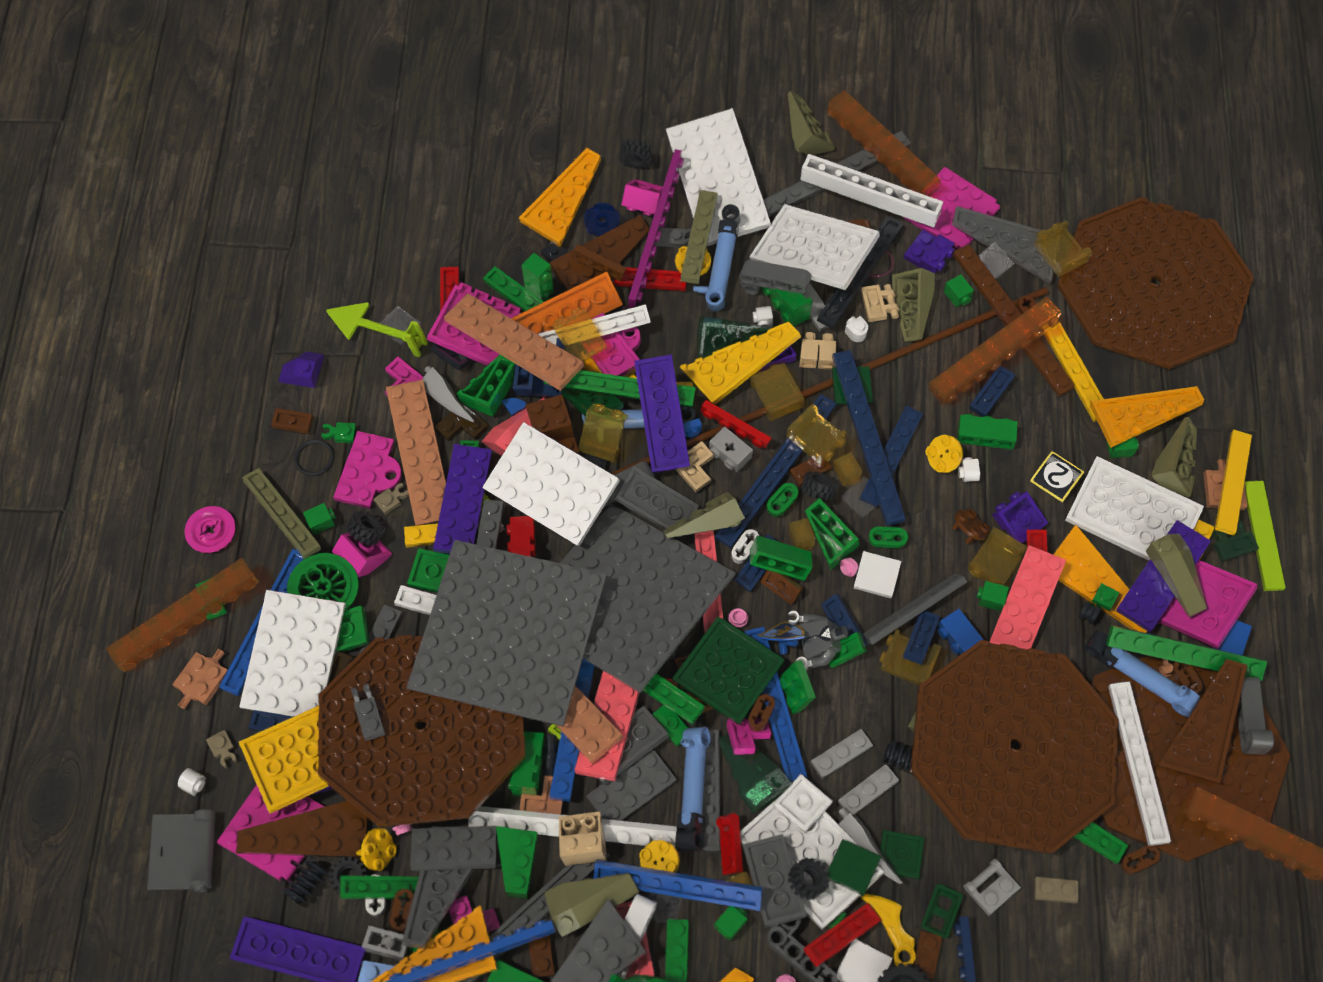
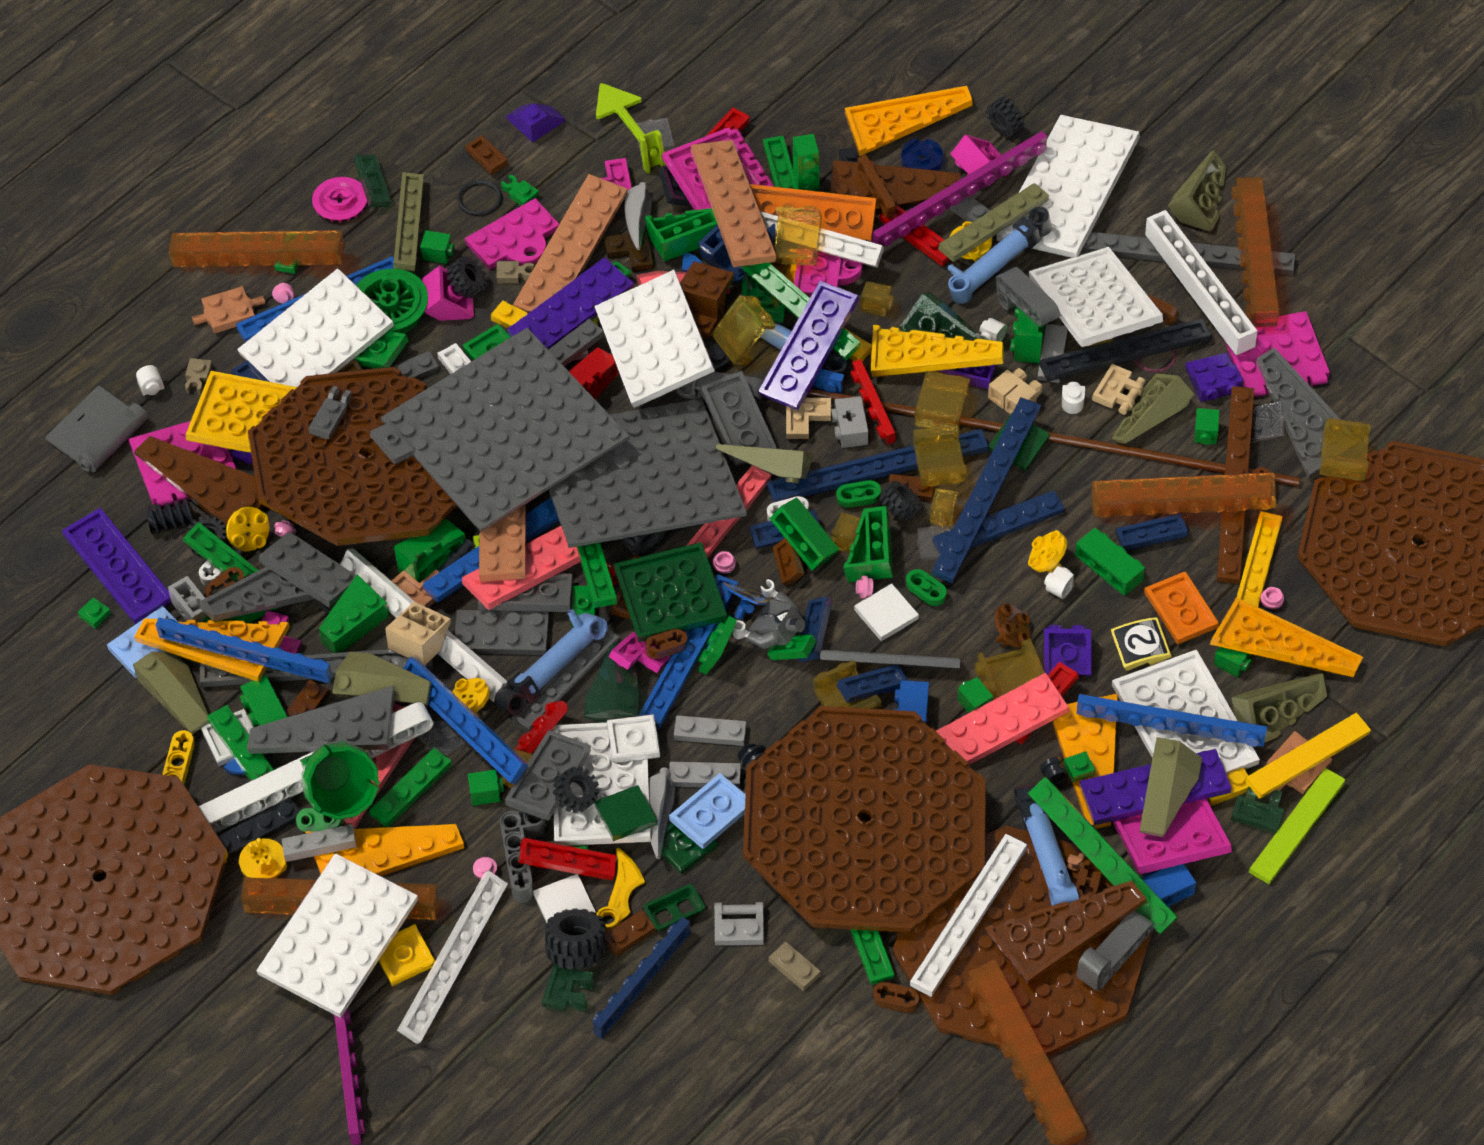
camera: 40 degrees right, 10 degrees down
none -> bright pink plate [272,283,294,304]
none -> clear green plate [354,154,391,207]
none -> dark grey plate [370,423,414,464]
none -> light blue plate [669,773,745,849]
none -> clear yellow brick [860,281,895,317]
none -> blue plate [1076,694,1267,747]
none -> orange plate [1144,571,1219,645]
none -> bright pink plate [1261,587,1284,609]

